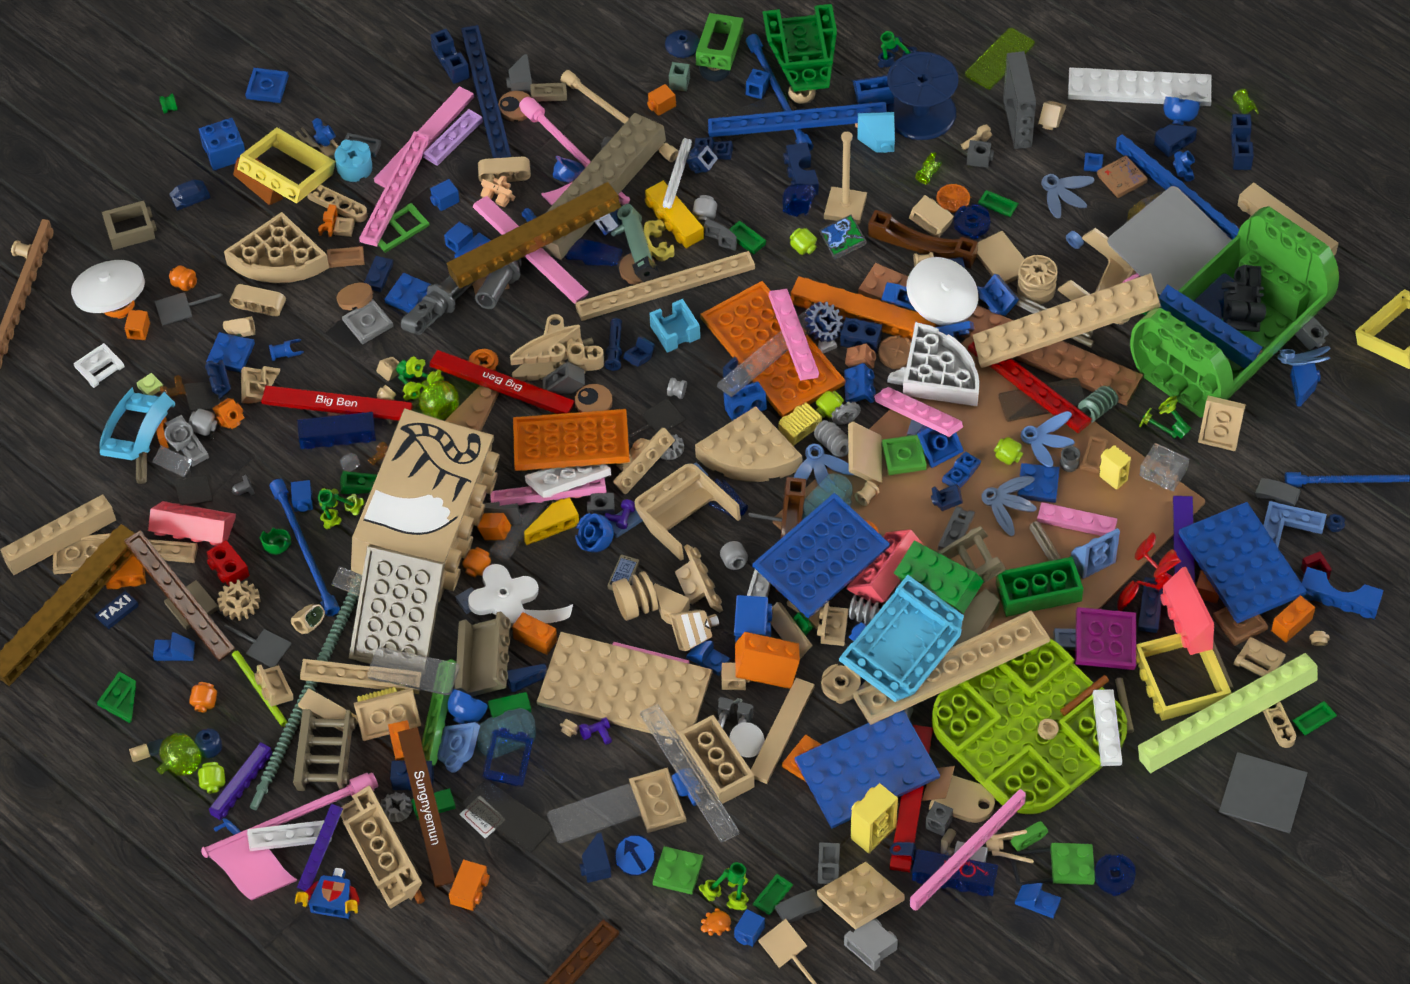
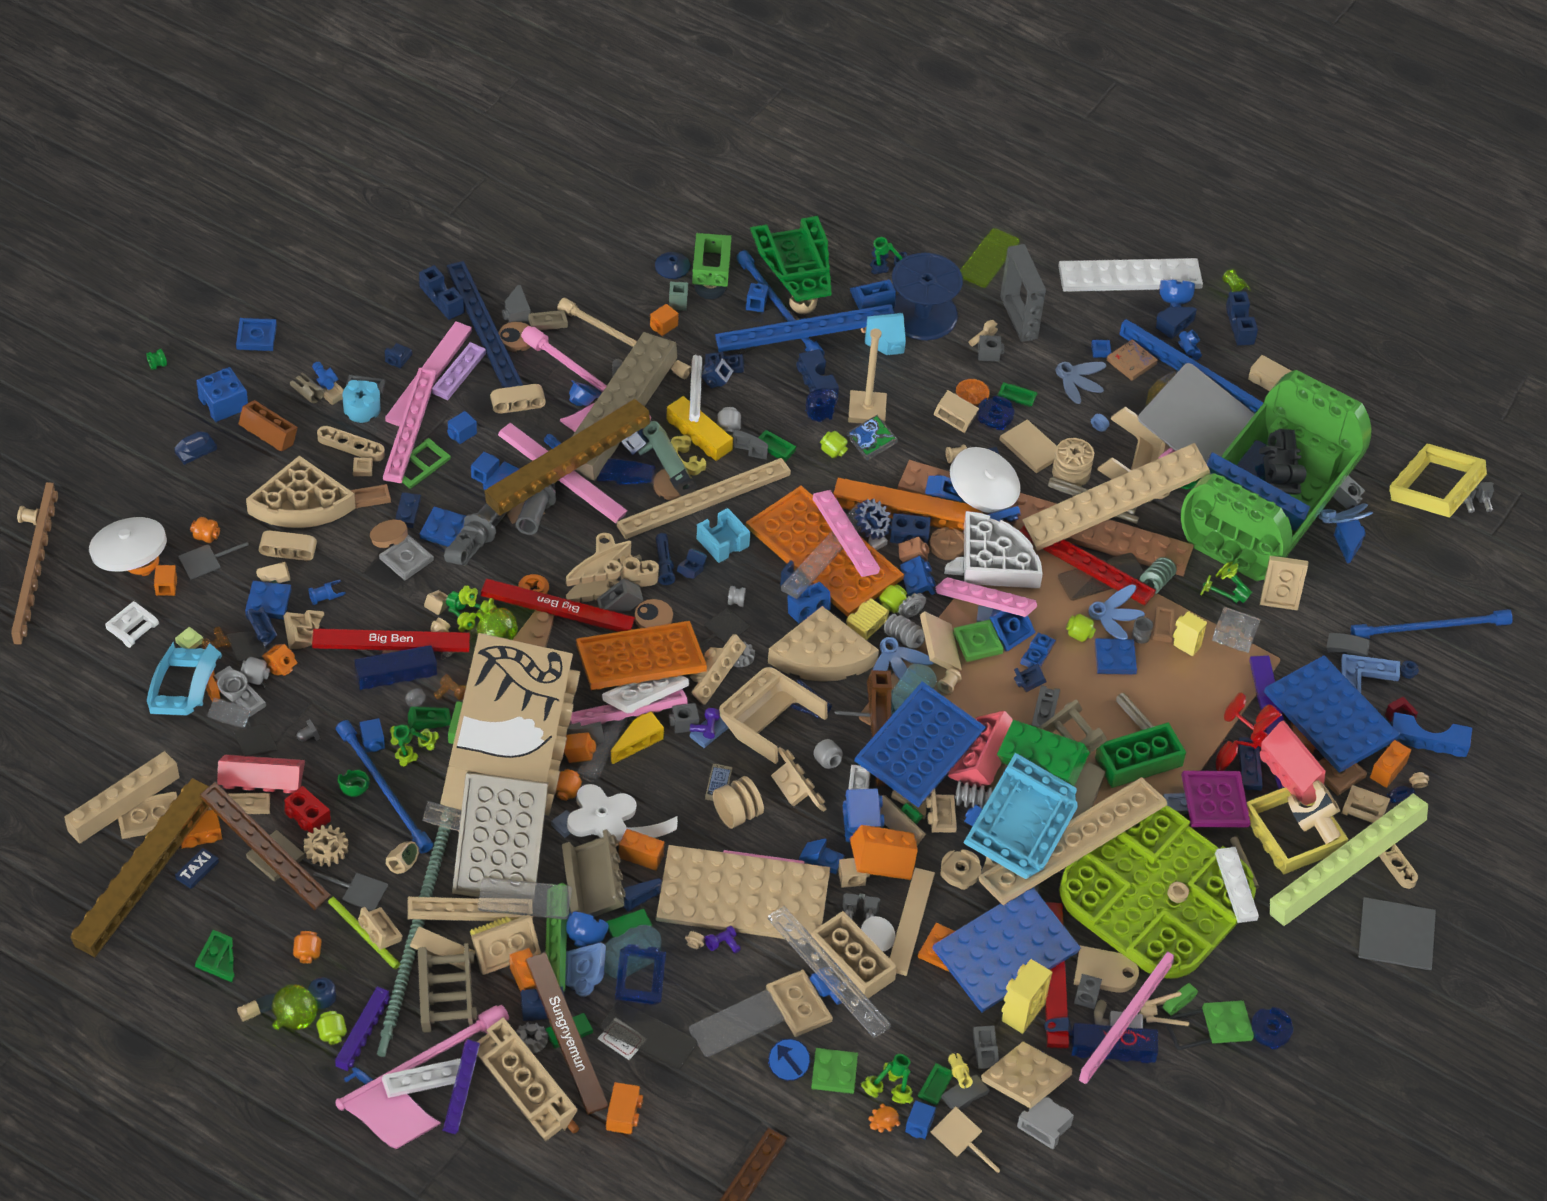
camera: 15 degrees left, 5 degrees down
dark tan window [102,201,157,250] -> none
dark tan axle [136,436,147,484] -> none
blue slope [153,632,195,661] -> none
light yellow window [237,128,336,204] -> none
torso [295,868,360,919] -> none
orange plate [318,204,338,237] -> none
light nougat hips [480,175,515,208] -> none
blue cylinder [575,513,614,552] -> none
dark blue slope [579,833,611,883] -> none
tan slope [654,583,690,624] -> none
tan torso [669,610,719,651] -> none
reddish brown arch [868,210,978,269] -> none
clear neon green piece [915,152,942,184] -> none
medium nougat sticker [922,766,955,801] -> none
blue bracket [977,274,1019,316] -> none
sand blue plant [982,476,1037,536] -> none
blue slope [1015,883,1061,918] -> none
bright pink plate [1037,502,1117,536] -> none
tan slope [1038,101,1066,130] -> none
dark orange bar [1060,675,1109,716] -> none
medium blue slope [1071,528,1120,579] -> none
green tile [1293,701,1337,735] -> none
none -> dark blue bracket [385,343,412,368]
none -> light yellow pin [948,1053,972,1088]
none -> tan connector [1288,780,1341,844]
none -> clear blue piece [1387,786,1416,803]

